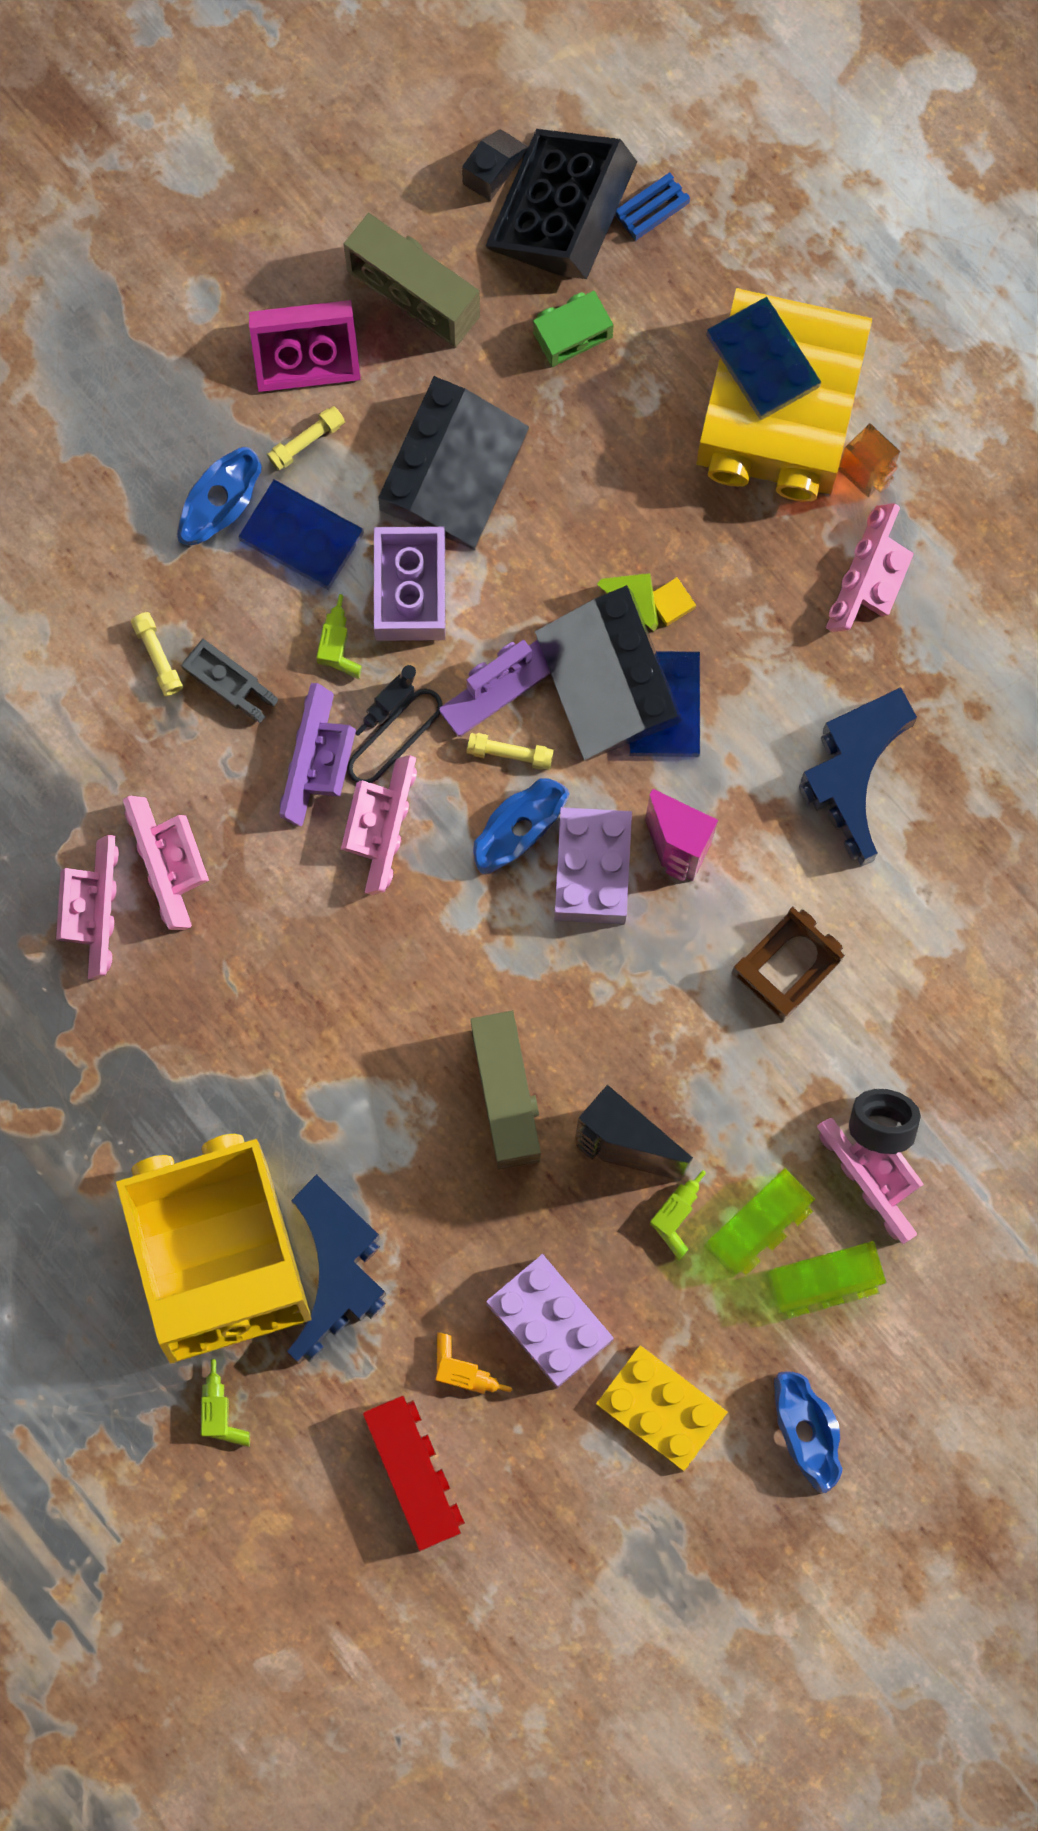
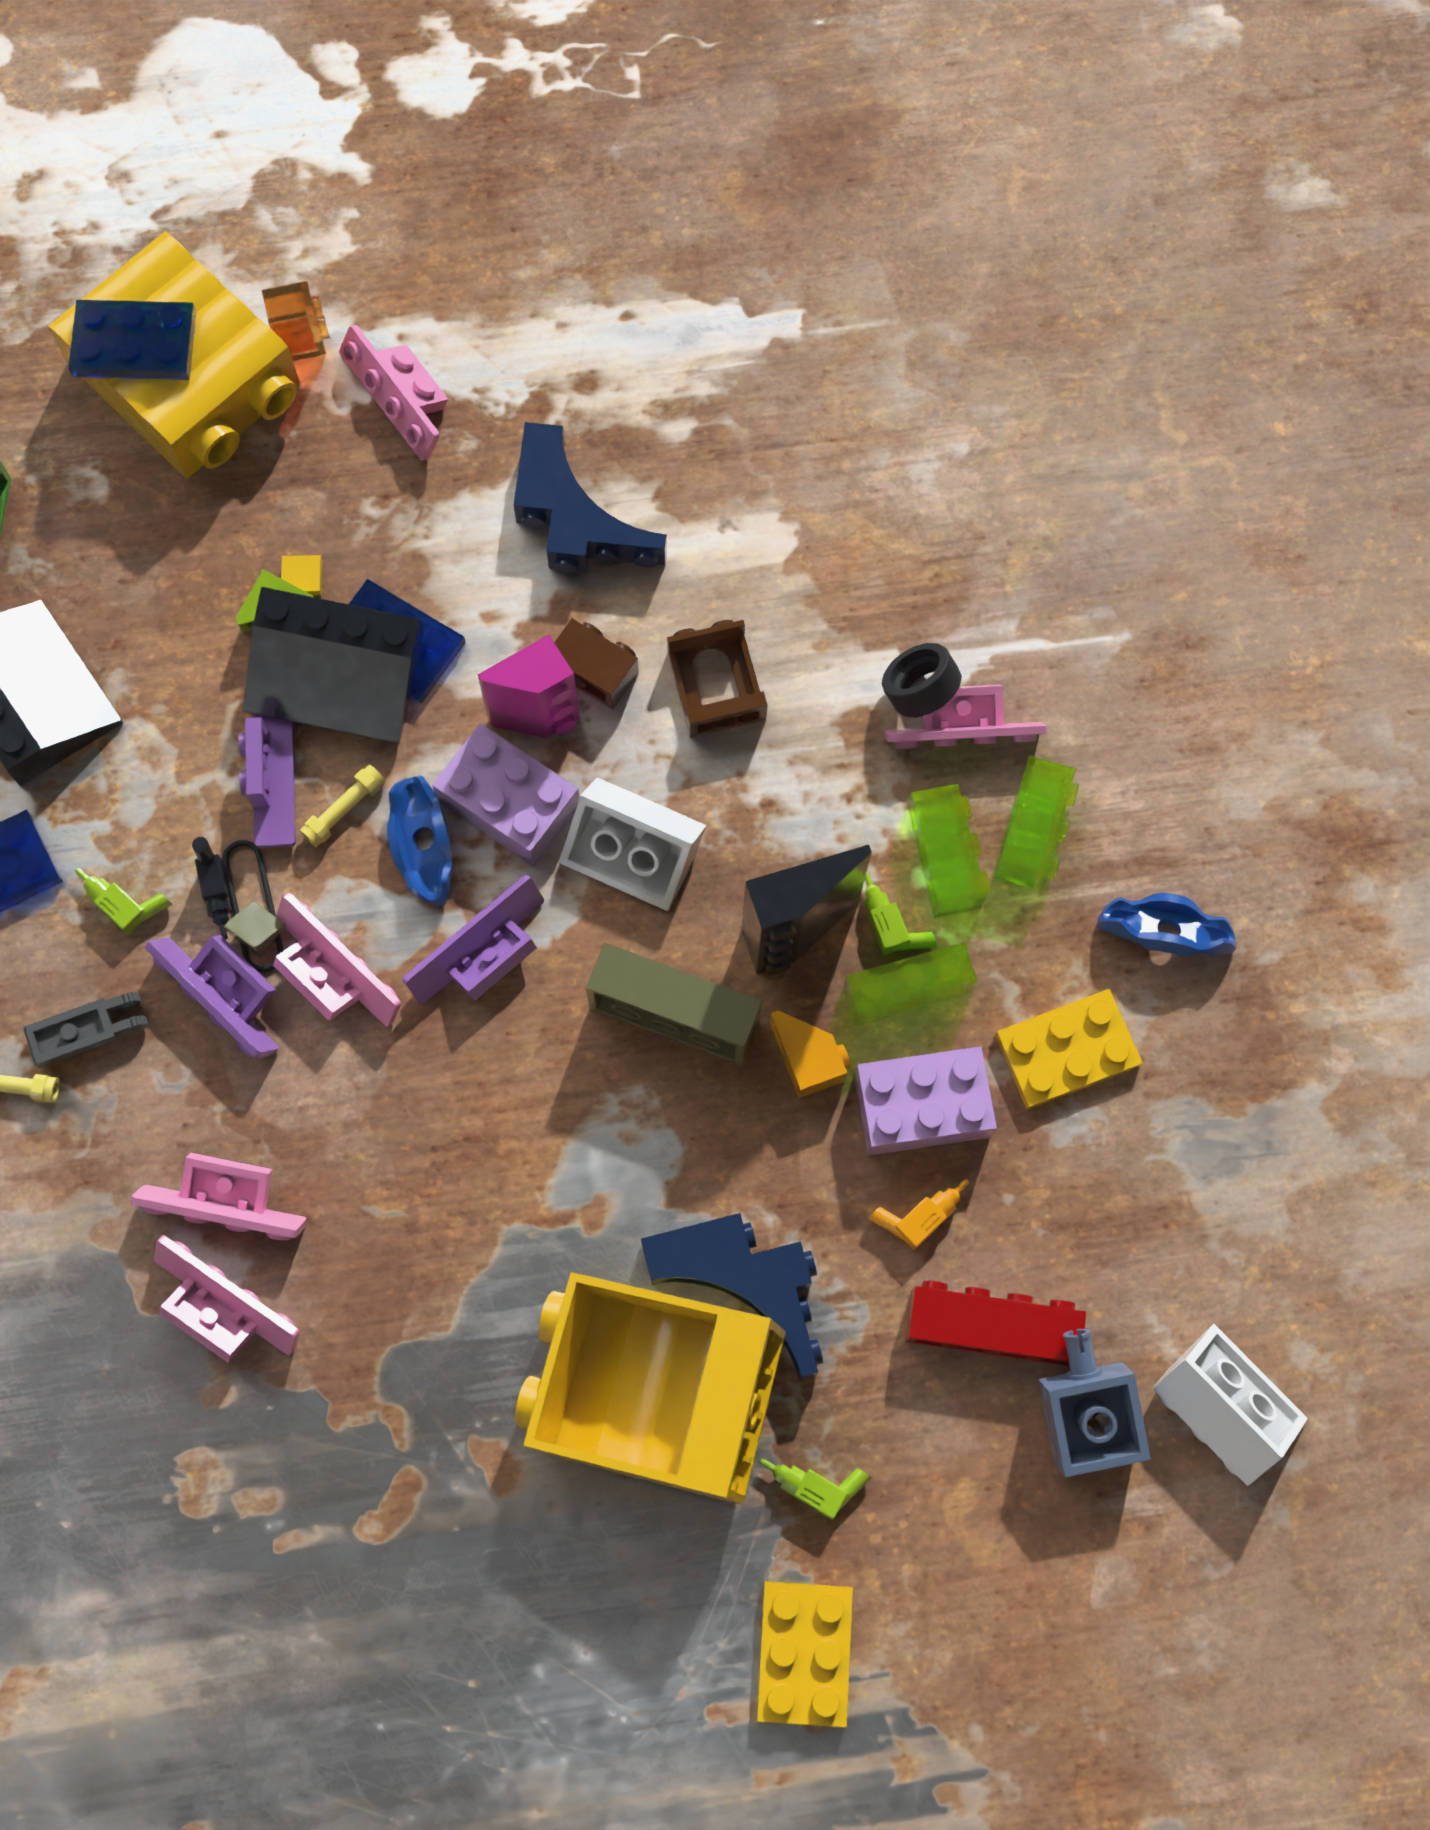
camera: 60 degrees left, 5 degrees down
lavender brick [374,527,445,641] -> none
none -> slope [224,901,286,957]
none -> medium lavender bracket [402,875,544,1005]
none -> reddish brown brick [554,618,639,710]
none -> white slope [559,778,706,911]
none -> yellow plate [757,1581,853,1727]
none -> light orange slope [770,1010,851,1098]
none -> clear neon green brick [843,942,977,1026]
none -> sand blue brick [1038,1329,1151,1477]
none -> white slope [1152,1324,1308,1486]

